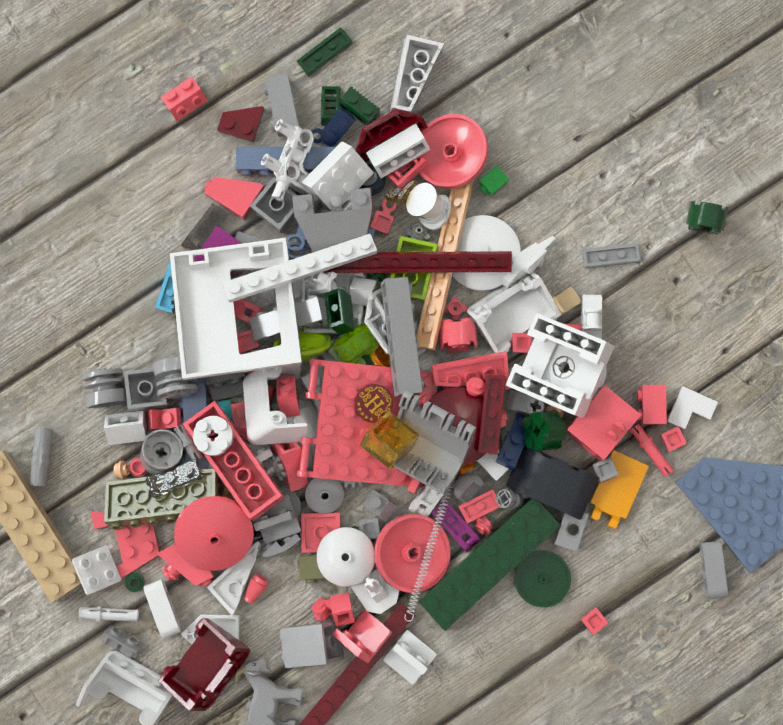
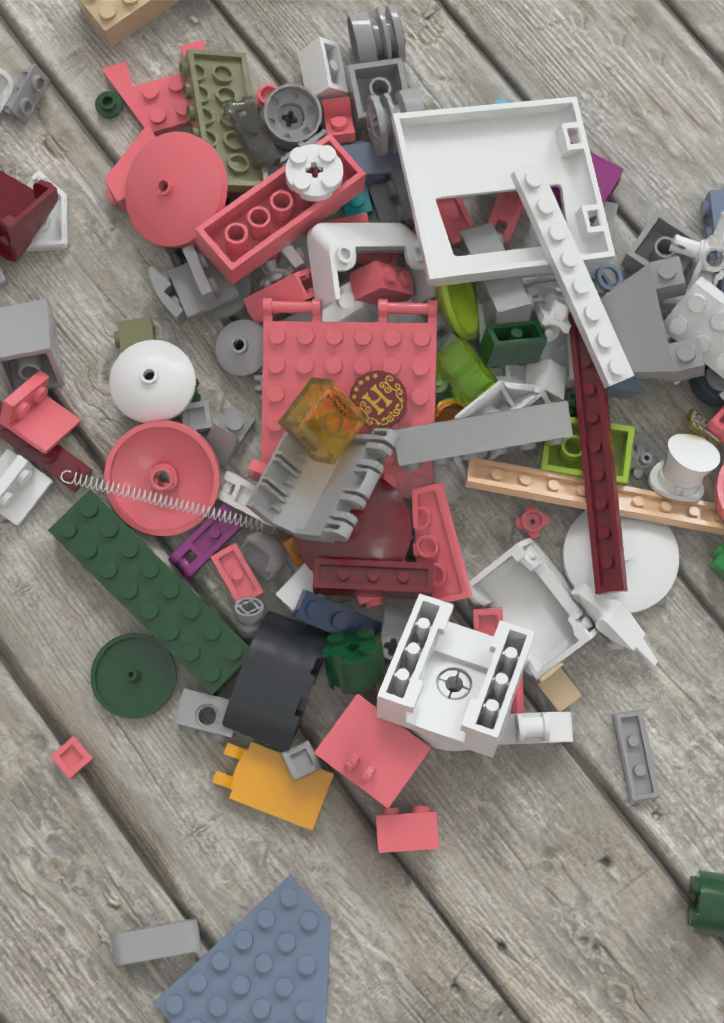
camera: 80 degrees right, 5 degrees down
white bracket [72,545,121,595] -> none
white pin [79,606,139,622] -> none
light nougat plate [114,460,130,480] -> none
white beam [144,579,182,639] -> none
coral plate [162,564,181,581] -> none
clear smoke plate [181,203,229,251] -> none
coral slope [204,177,264,221] -> none
white wing [207,541,261,615] -> none
coral cone [244,573,269,604] -> none
coral plate [301,513,340,553] -> none
coral brick [312,592,355,627] -> none
white piece [351,569,399,614] -> none
coral plate [370,199,397,236] -> none
coral brick [438,318,478,353] -> none
coral plate [466,377,485,396] -> none
coral plate [474,517,493,536] -> none
coral pin [629,423,674,477] -> none
coral plate [660,426,687,452] -> none
white tile [667,386,718,429] -> none

